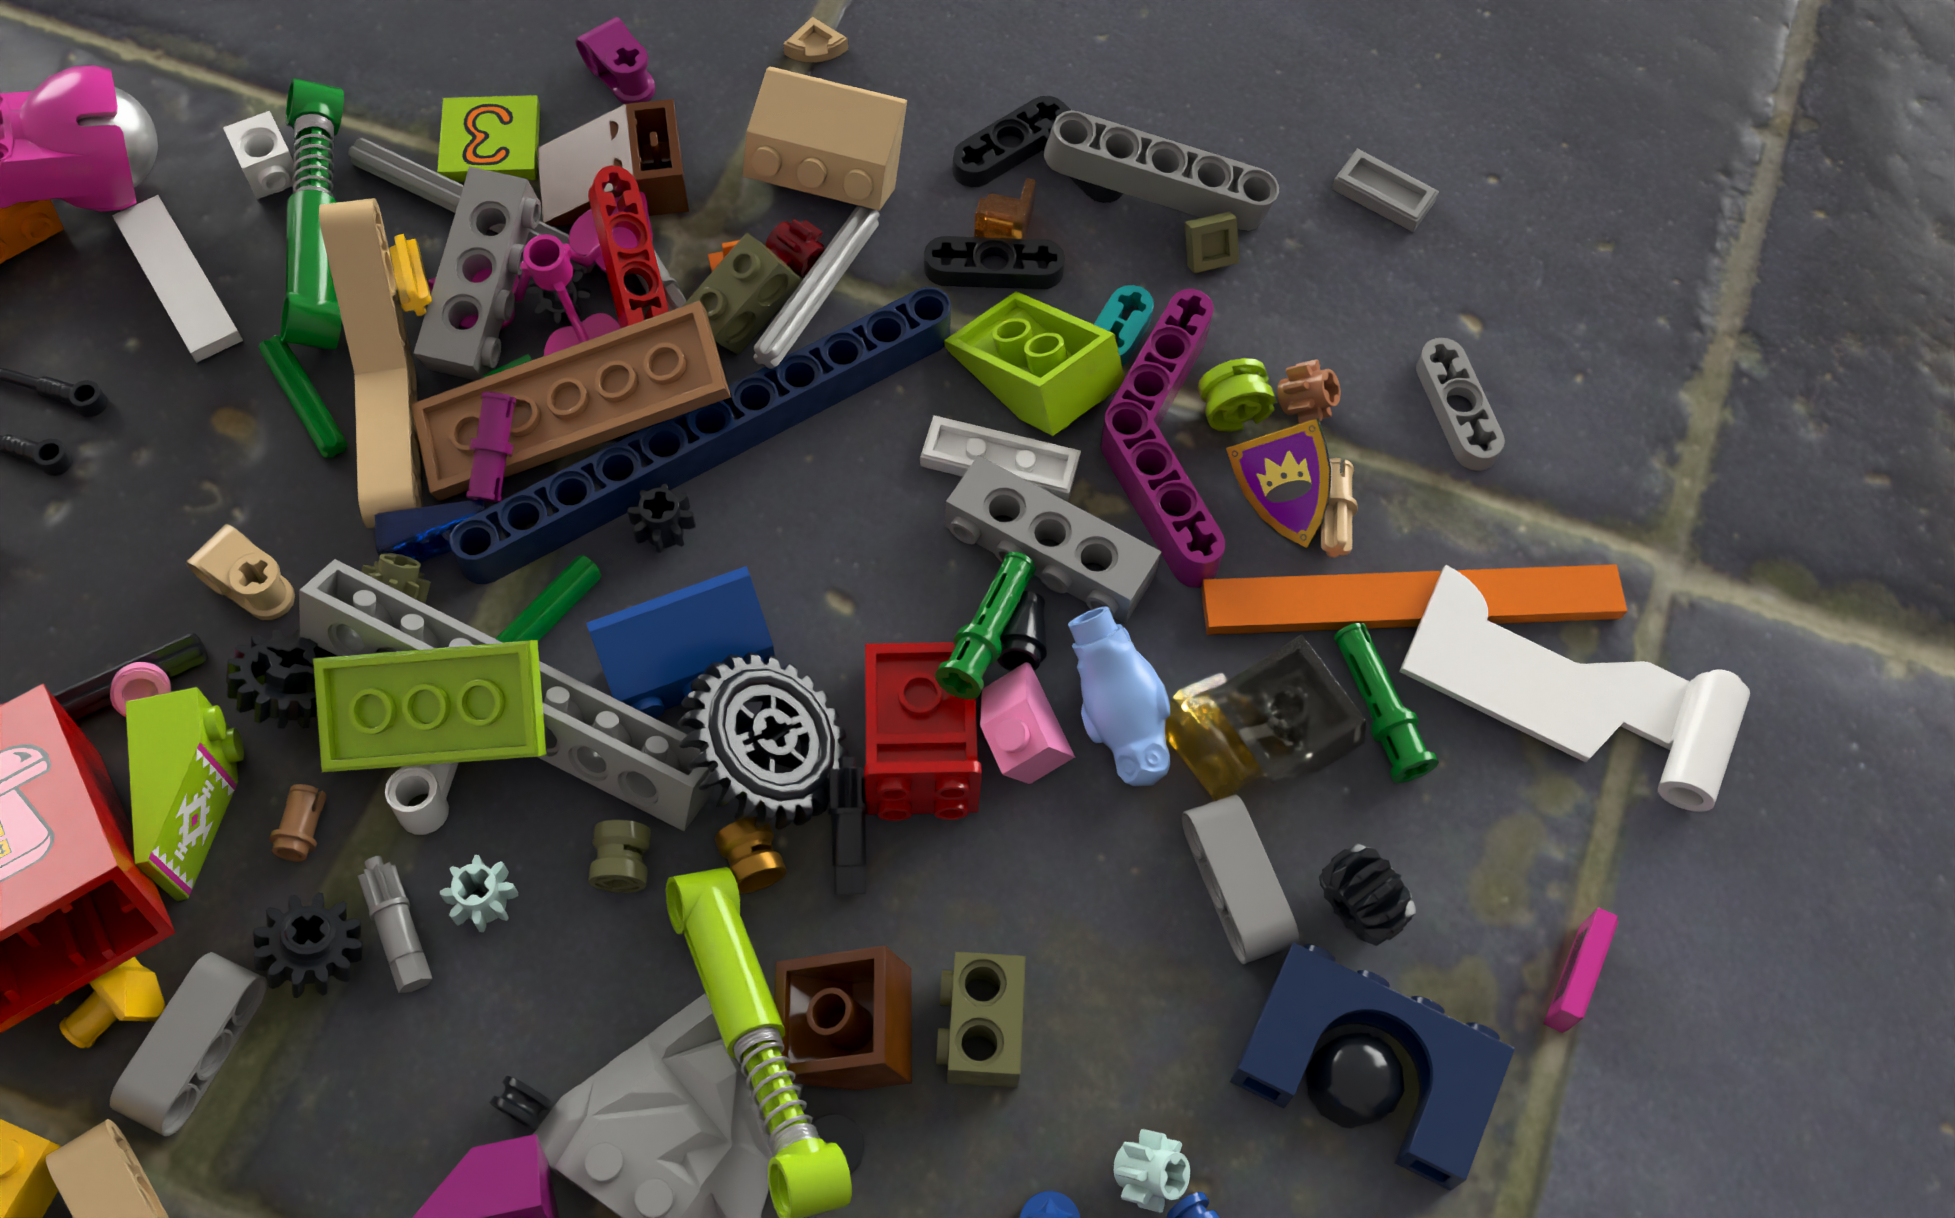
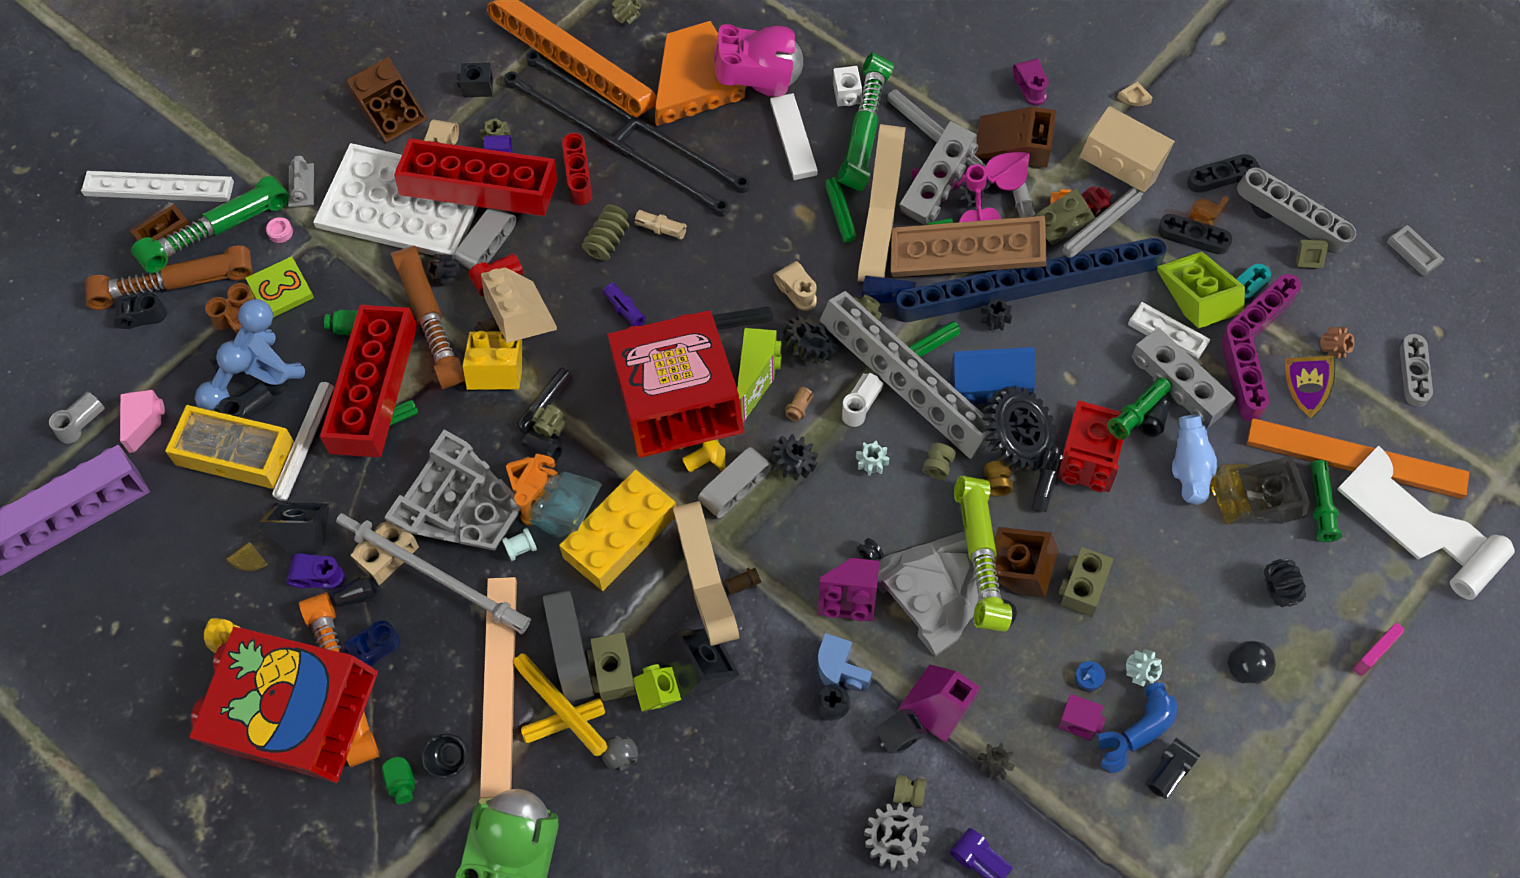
camera: 25 degrees right, 0 degrees up
bright pink tile [110,662,171,717] -> none
lime tile [313,640,546,772] -> none
light grey piece [358,856,433,993] -> none
yellow axle [389,234,432,316] -> none
lime tile [437,95,540,182] -> none
magenta pin [466,392,517,503] -> none
red beam [588,165,669,329] -> none
bright pink slope [980,662,1075,784] -> none
light grey beam [1181,794,1299,964] -> none
lime wheel [1197,358,1277,432] -> none
dark blue arch [1230,942,1515,1191] -> none
tan axle [1321,458,1358,558] -> none

